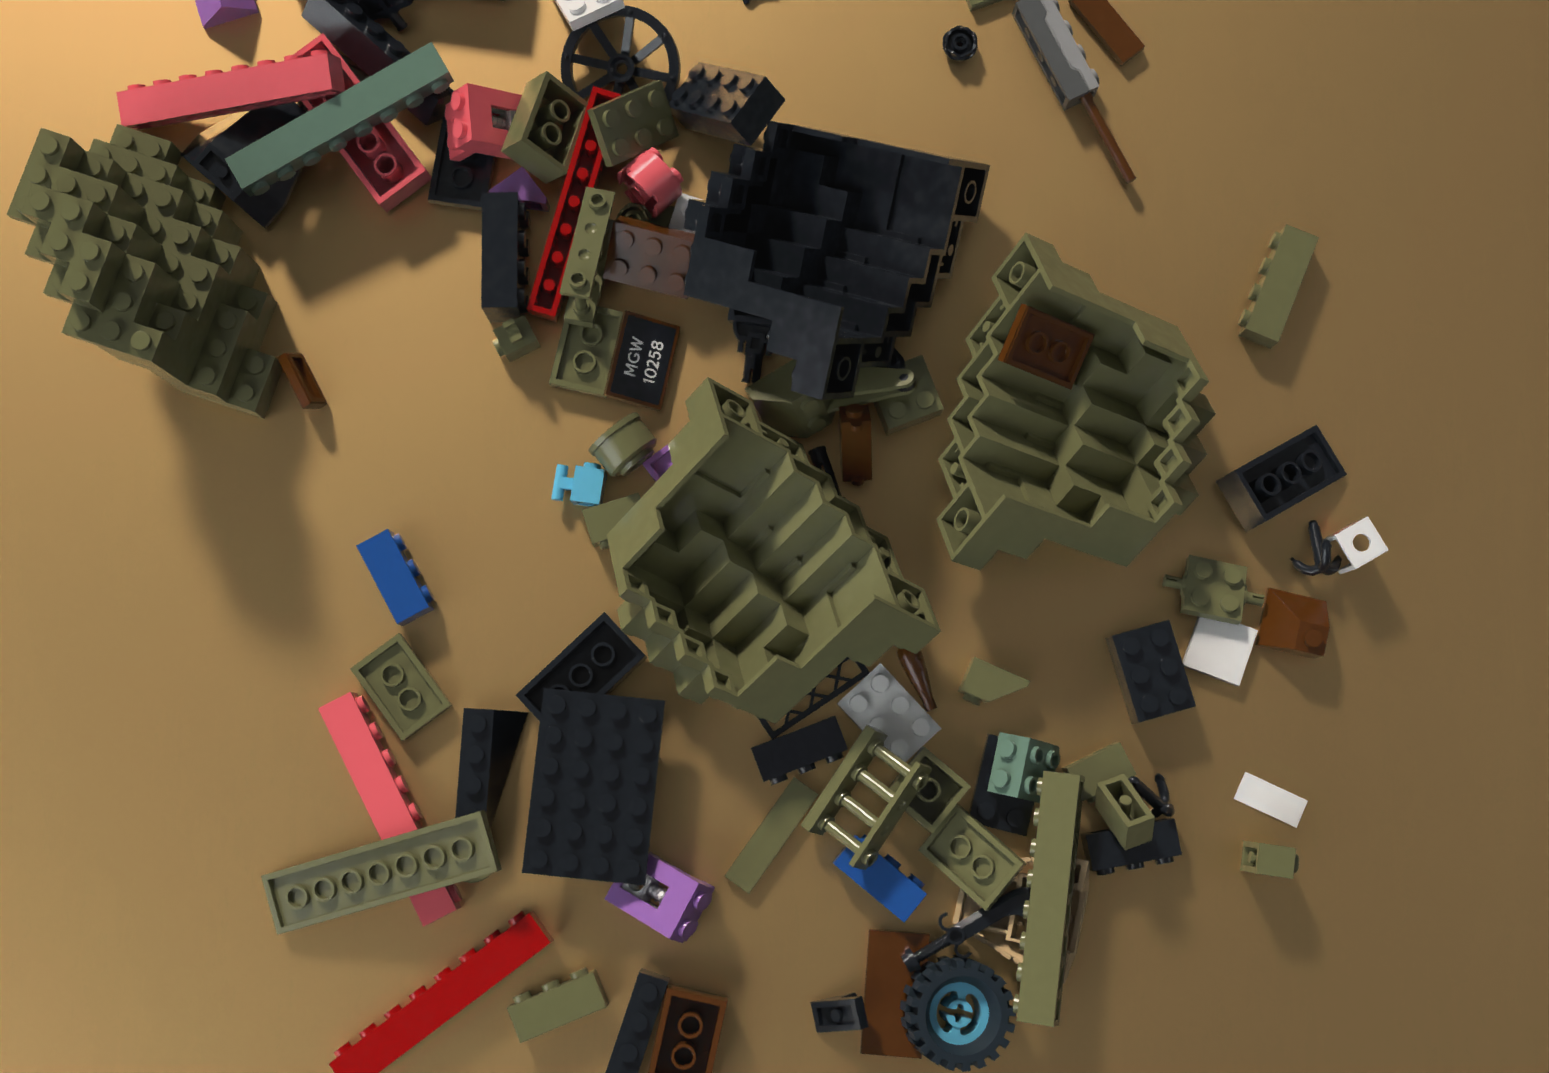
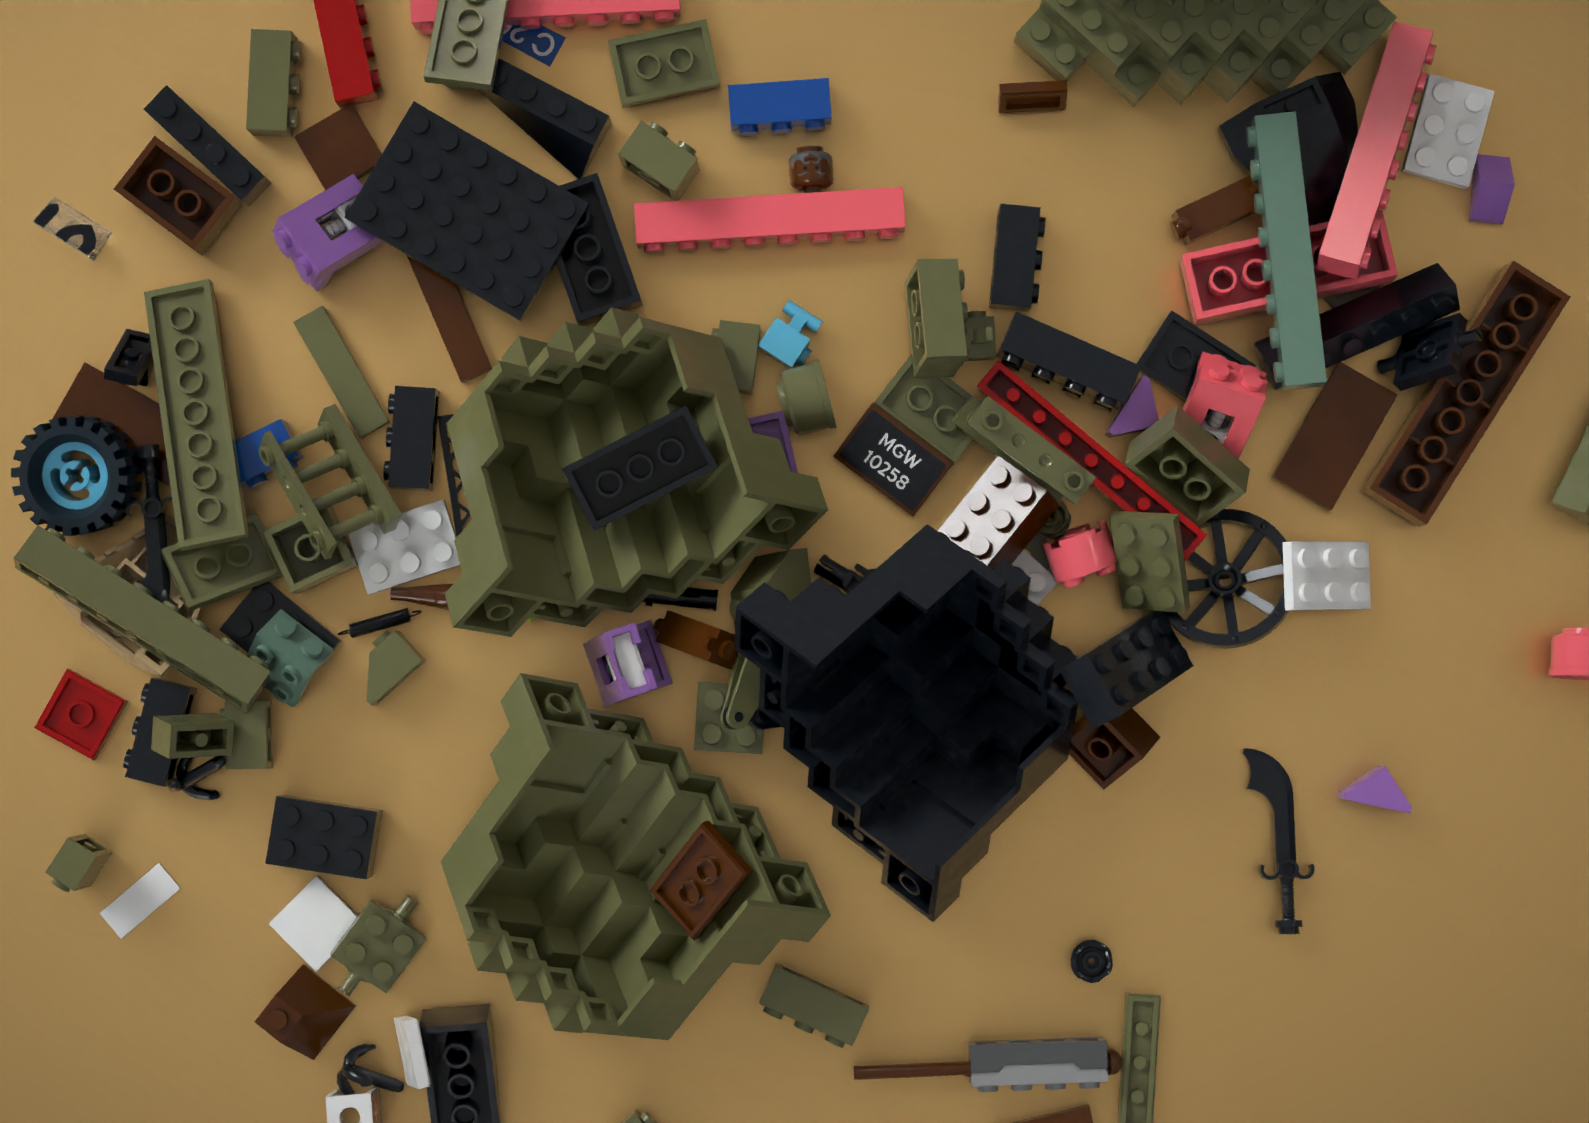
camera: 120 degrees right, 5 degrees up
none -> red tile [34,669,128,760]
none -> olive plate [144,279,249,551]
none -> reddish brown tile [294,103,382,190]
none -> black piece [338,608,422,638]
none -> white tile [394,1015,431,1089]
none -> reddish brown tile [407,255,492,383]
none -> blue sticker [502,25,566,67]
none -> black brick [562,405,718,531]
none -> medium lavender brick [583,620,673,707]
none -> olive brick [618,120,700,201]
none -> coral brick [634,187,905,253]
none -> olive brick [759,963,869,1048]
none -> reddish brown head [789,146,833,193]
none -> olive brick [905,258,971,378]
none -> black brick [989,203,1046,312]
none -> reddish brown slope [1069,708,1160,789]
none -> reddish brown brick [1170,176,1259,245]
none -> reddish brown tile [1271,362,1398,511]
none -> white plate [1401,74,1495,189]

